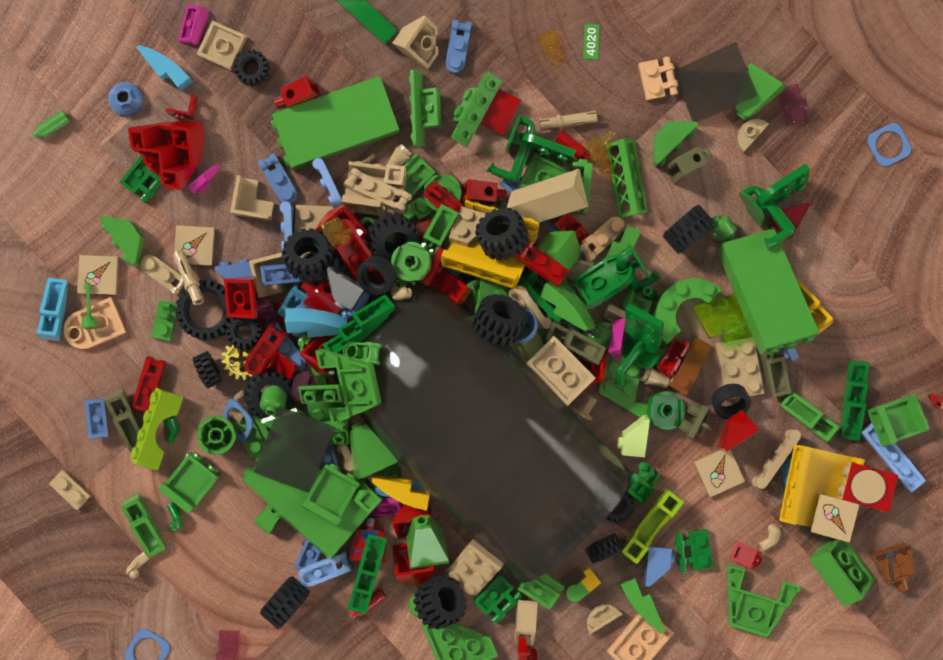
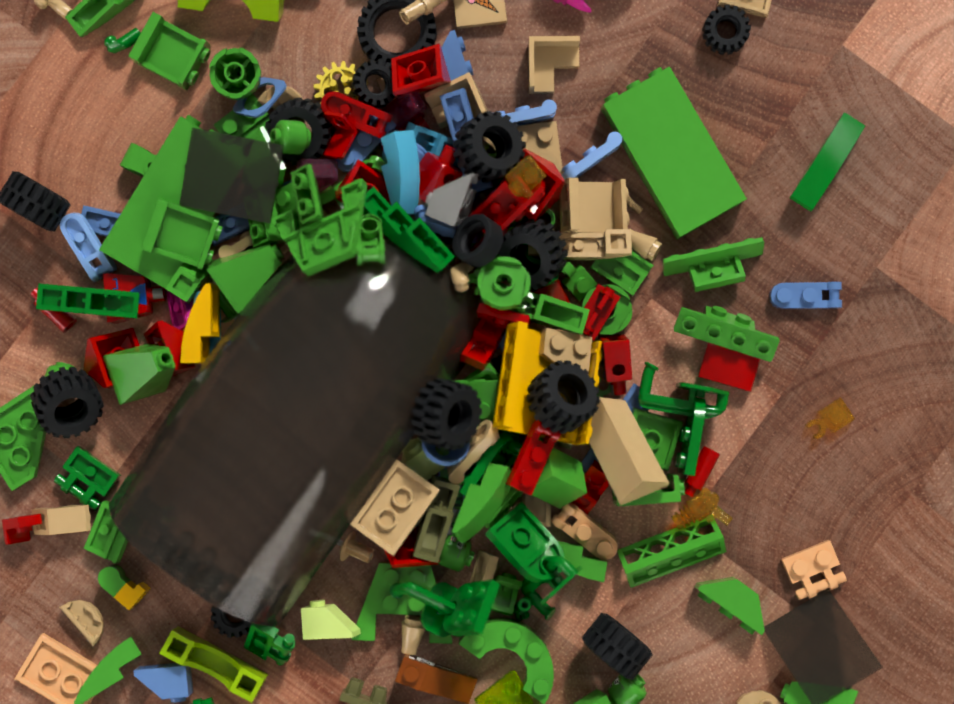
camera: 85 degrees right, 0 degrees up
green arm [163,416,180,444] -> none
black tyre [193,351,222,389] -> none
medium blue plate [258,153,298,205] -> none
red torso [274,76,321,109] -> none
tan plate [343,168,412,213] -> none
tan slope [392,16,439,69] -> none
tan plate [443,539,504,598] -> none
tan pin [539,110,597,131] -> none
bright green sticker [583,24,600,60] -> none
black tyre [585,533,623,564] -> none
dark pink slope [608,318,625,362] -> none
green plate [647,391,685,430] -> none
red hinge [657,337,690,379] -> none
olive torso [664,147,712,184] -> none

